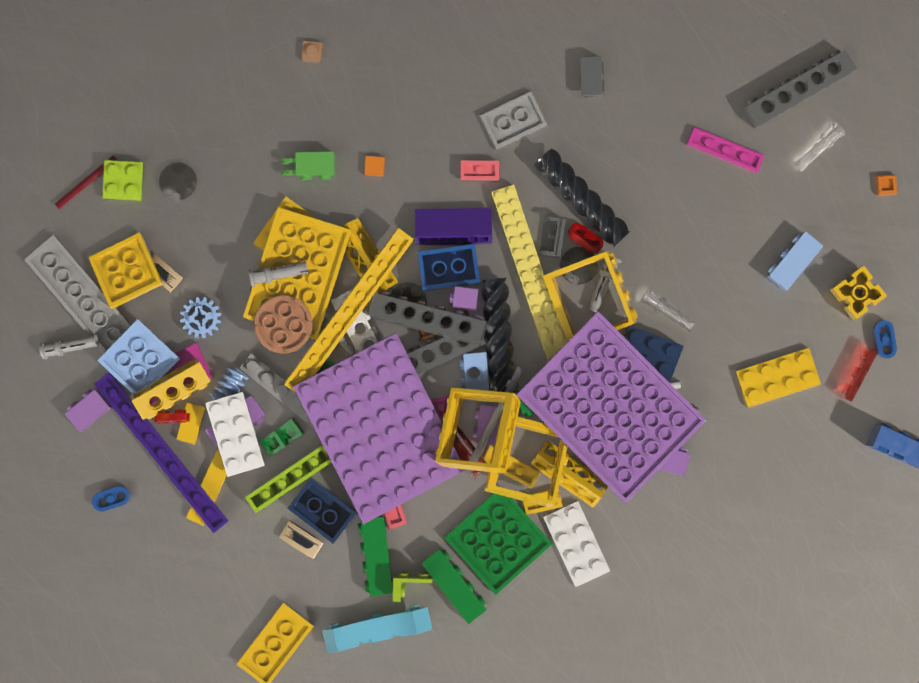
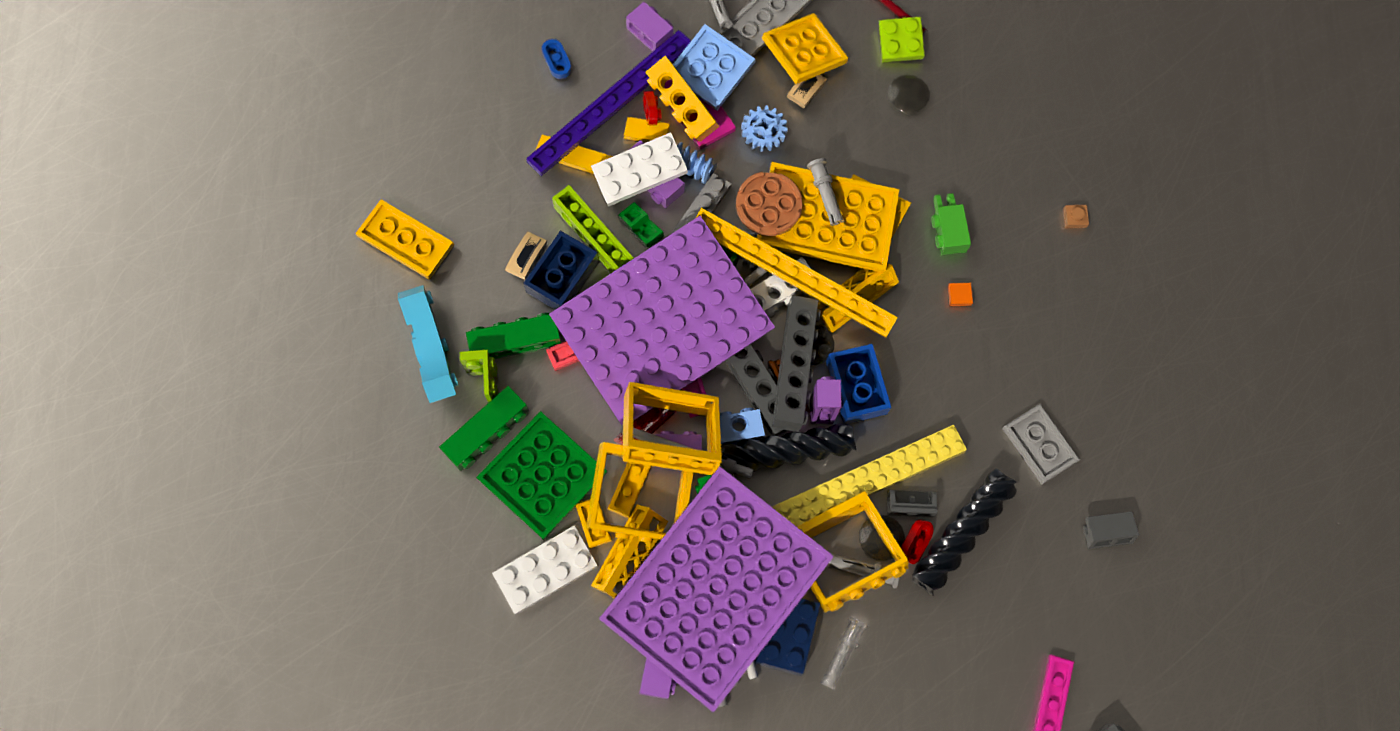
camera: 75 degrees right, 15 degrees down
dark purple brick [415,208,492,245] -> none
coral plate [461,161,499,181] -> none

